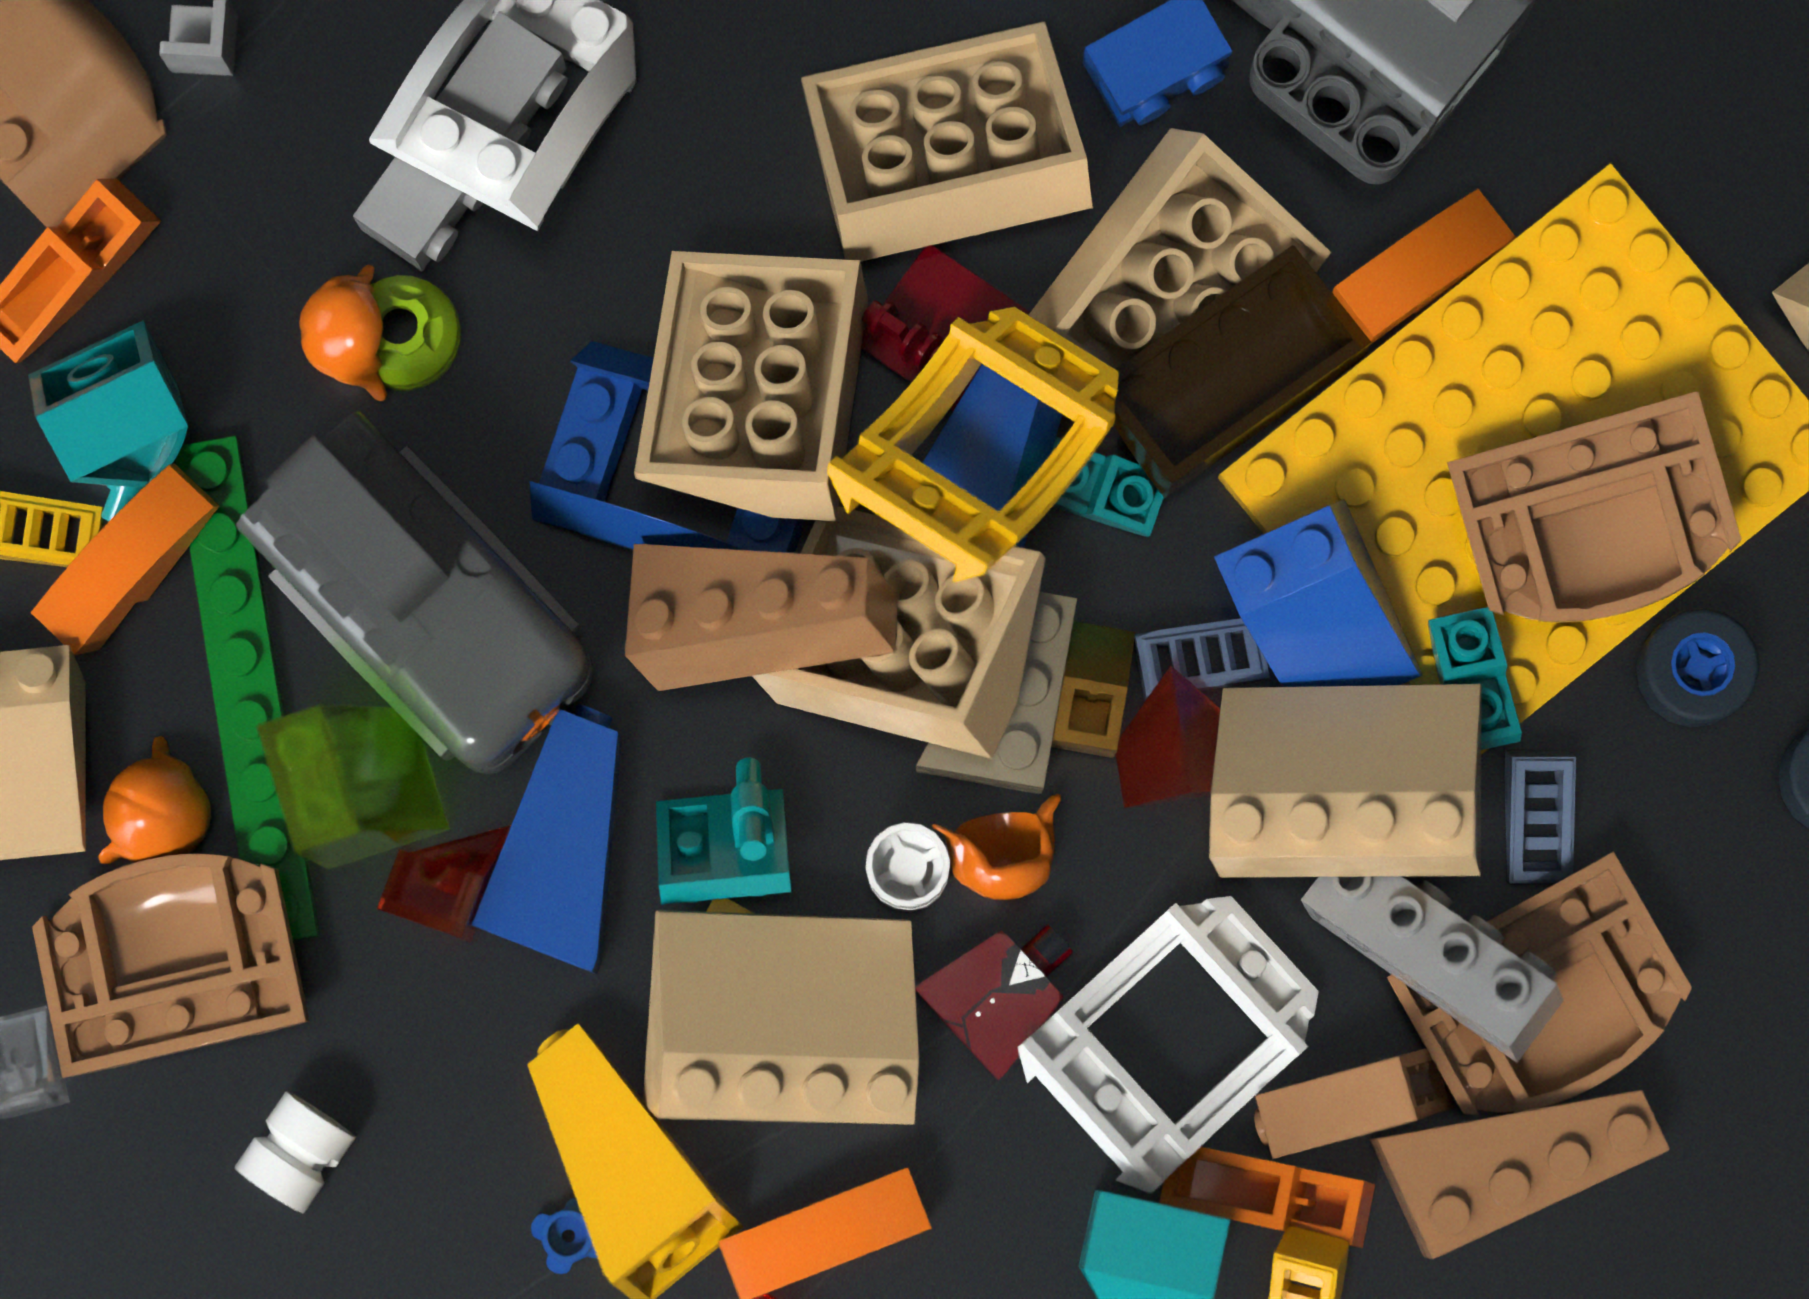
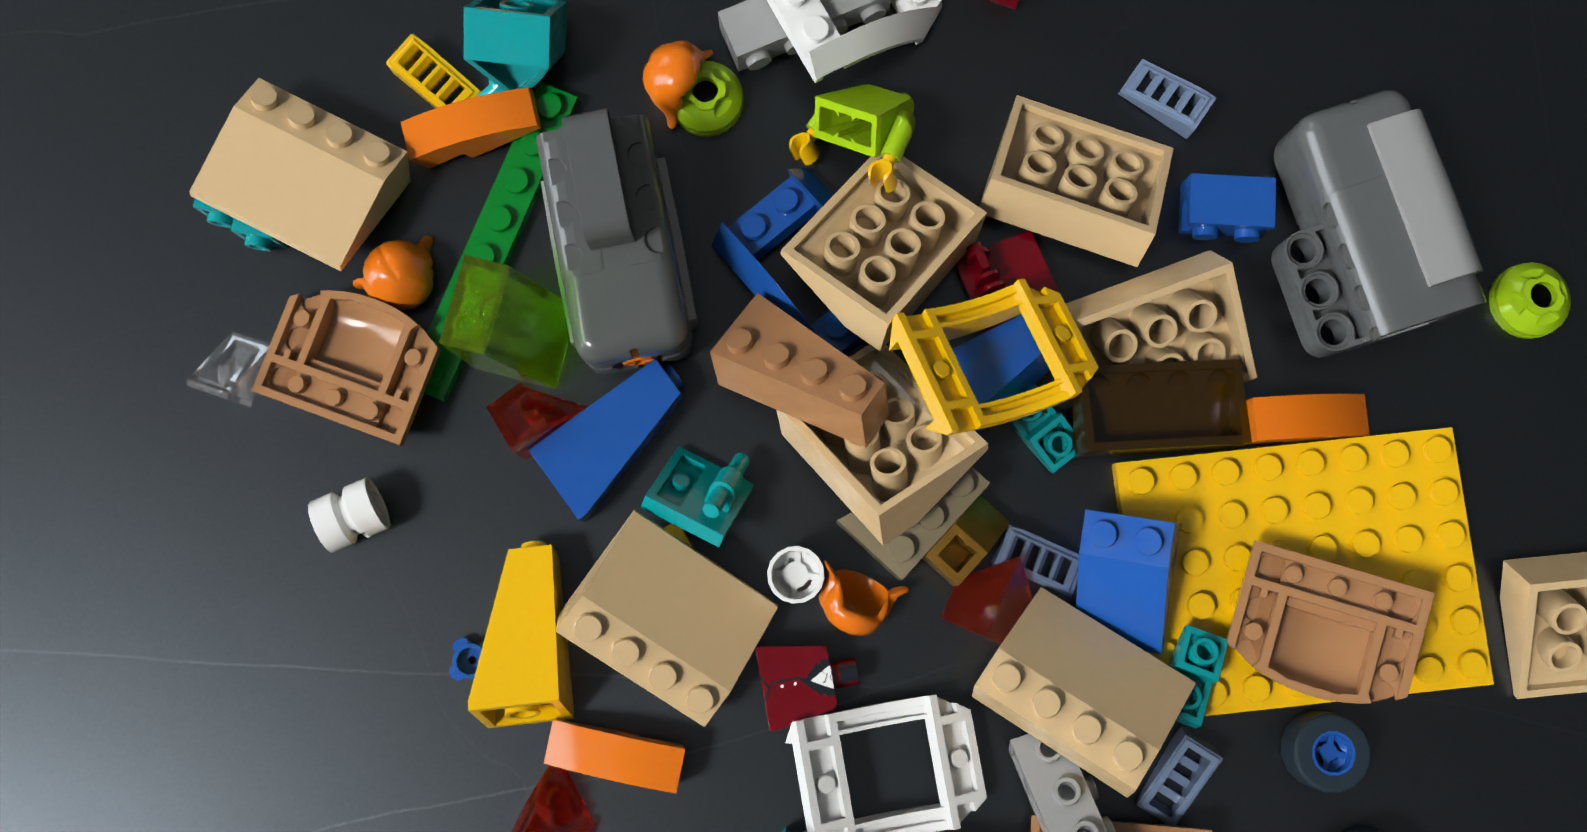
camera: 30 degrees right, 0 degrees up
none -> lime torso [789,84,916,193]

